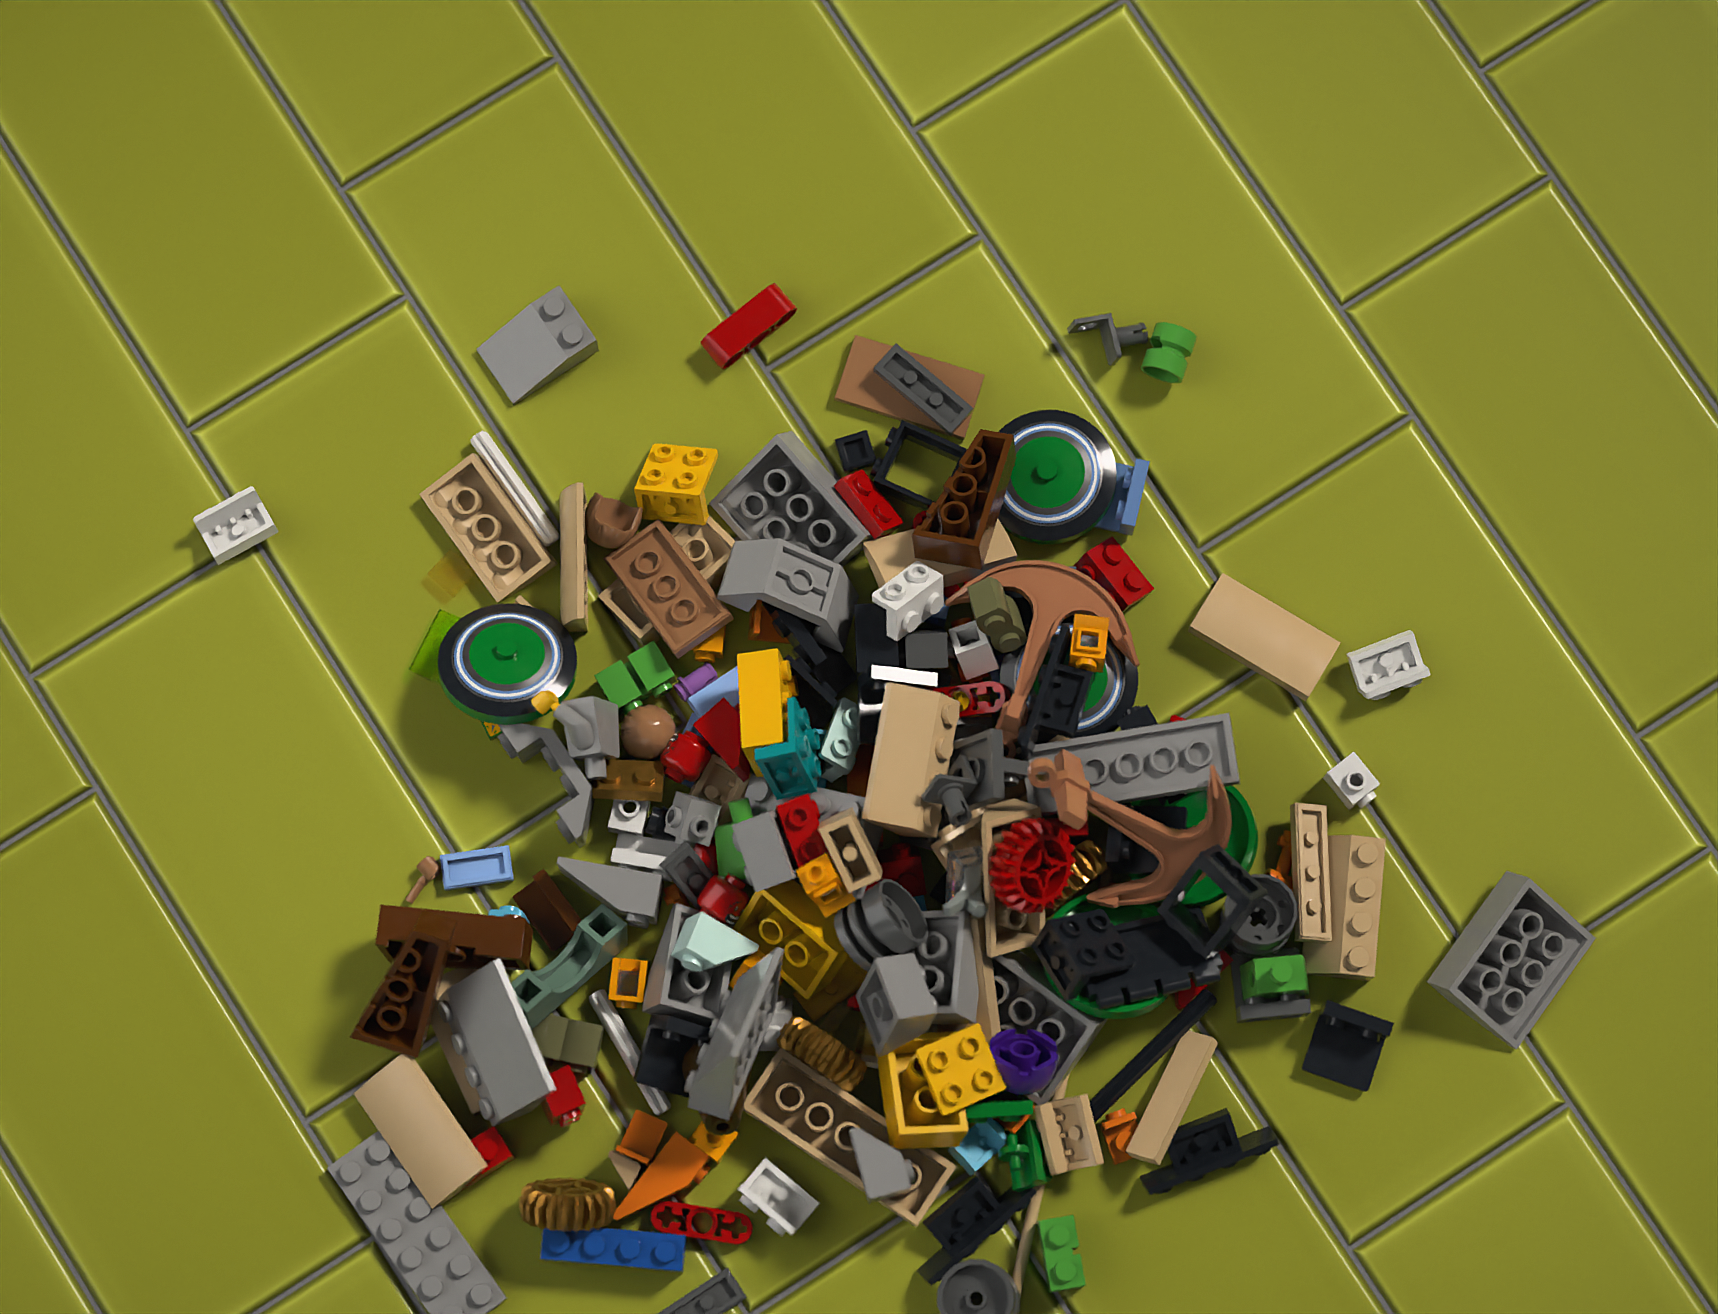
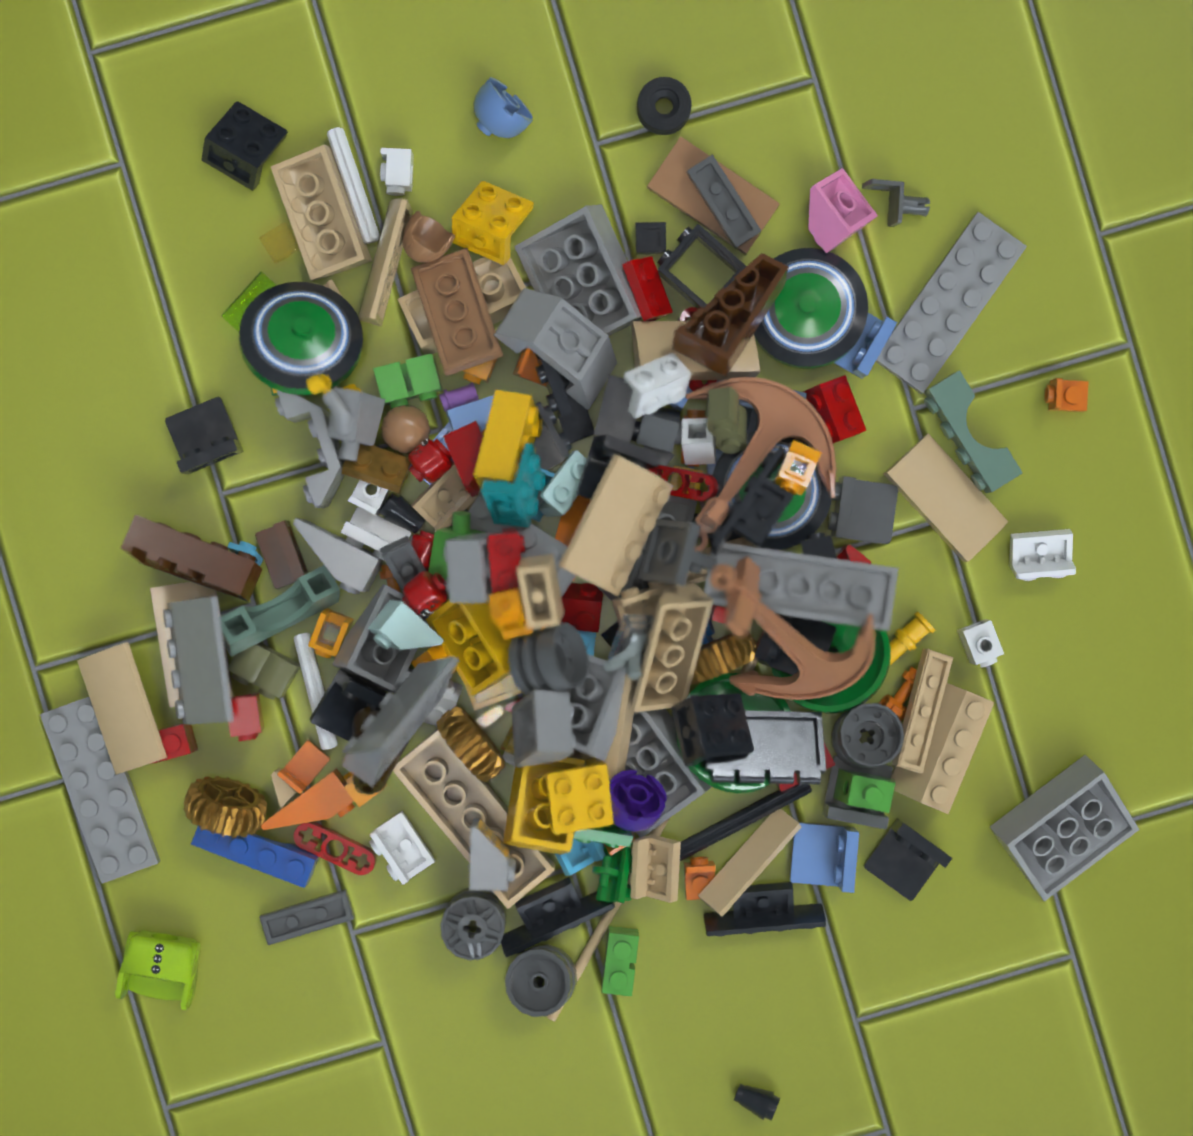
camera: 10 degrees right, 10 degrees up
white bracket [193,486,279,565] -> none
reddish brown wedge [350,910,457,1058] -> none
medium nougat hand [406,856,441,904] -> none
light blue tile [440,845,514,891] -> none
light grey slope [476,285,599,405] -> none
light grey brick [664,791,721,849] -> none
red beam [700,283,797,370] -> none
dark grey bracket [921,755,978,826] -> none
red gear [987,818,1077,914] -> none
bright green wheel [1141,322,1197,384] -> none
black window [1157,844,1268,959] -> none
none -> black bracket [165,397,244,475]
none -> black bracket [201,101,288,191]
none -> white brick [380,148,414,196]
none -> dark grey wheel [440,888,506,960]
none -> medium blue cylinder [473,77,533,139]
none -> black tyre [637,77,692,135]
none -> medium blue bracket [790,822,859,893]
none -> bright pink slope [808,168,878,253]
none -> dark grey bracket [828,476,898,544]
none -> light grey plate [875,212,1027,394]
none -> yellow pin [890,611,936,665]
none -> sand green arch [924,370,1023,493]
none -> orange bracket [1044,378,1088,412]

